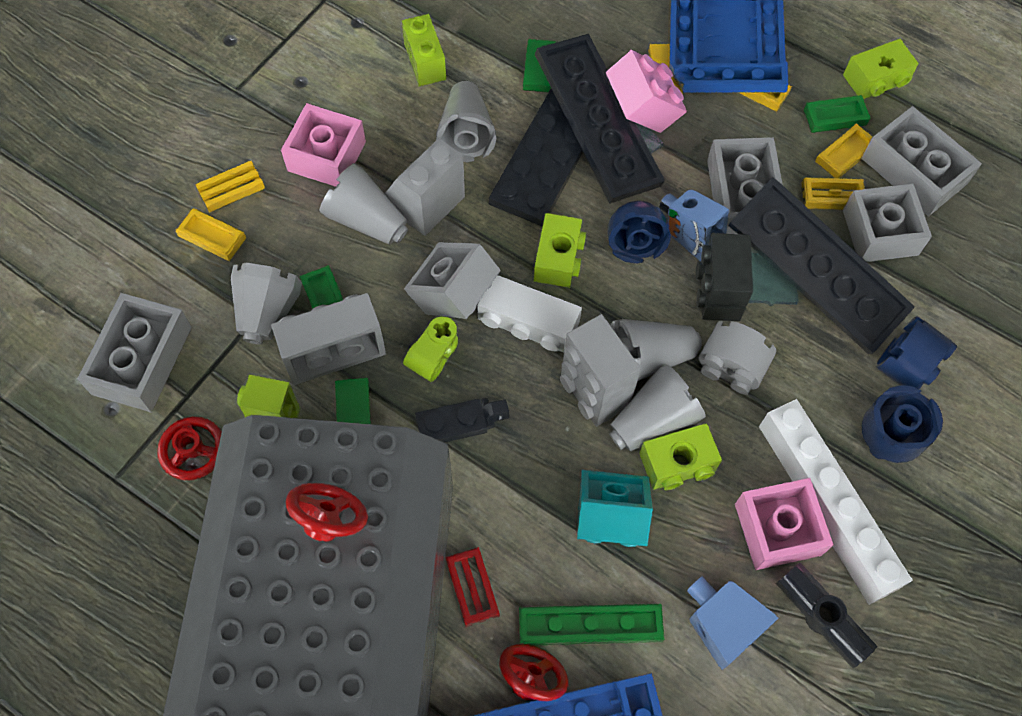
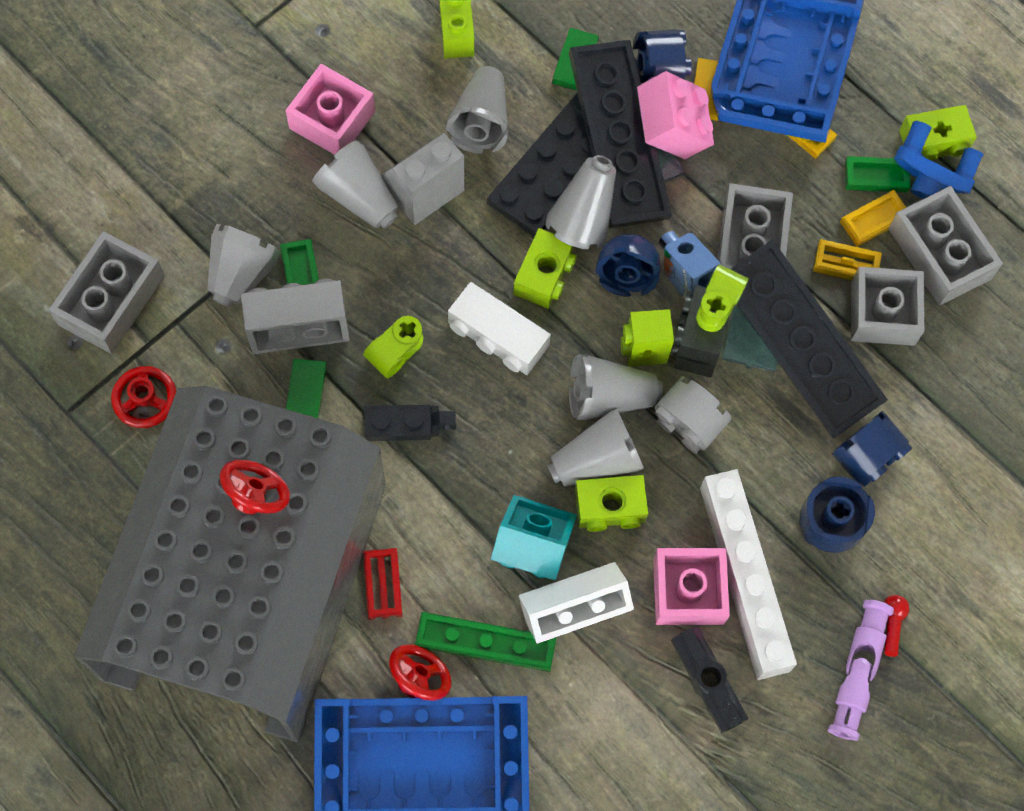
camera: 10 degrees right, 5 degrees up
yellow tile [176,208,246,262] -> none
yellow tile [195,161,265,213] -> none
lime brick [237,375,300,418] -> none
light grey brick [404,242,501,319] -> none
light grey brick [560,314,641,427] -> none
medium blue torso [687,576,779,670] -> none
none -> white brick [518,562,634,643]
none -> light grey cone [545,155,616,249]
none -> lime brick [620,309,674,367]
none -> dark blue brick [633,29,692,84]
none -> lime piece [696,264,749,332]
none -> lavender piece [828,600,894,741]
none -> red bar [884,594,910,657]
none -> blue connector [894,121,984,199]

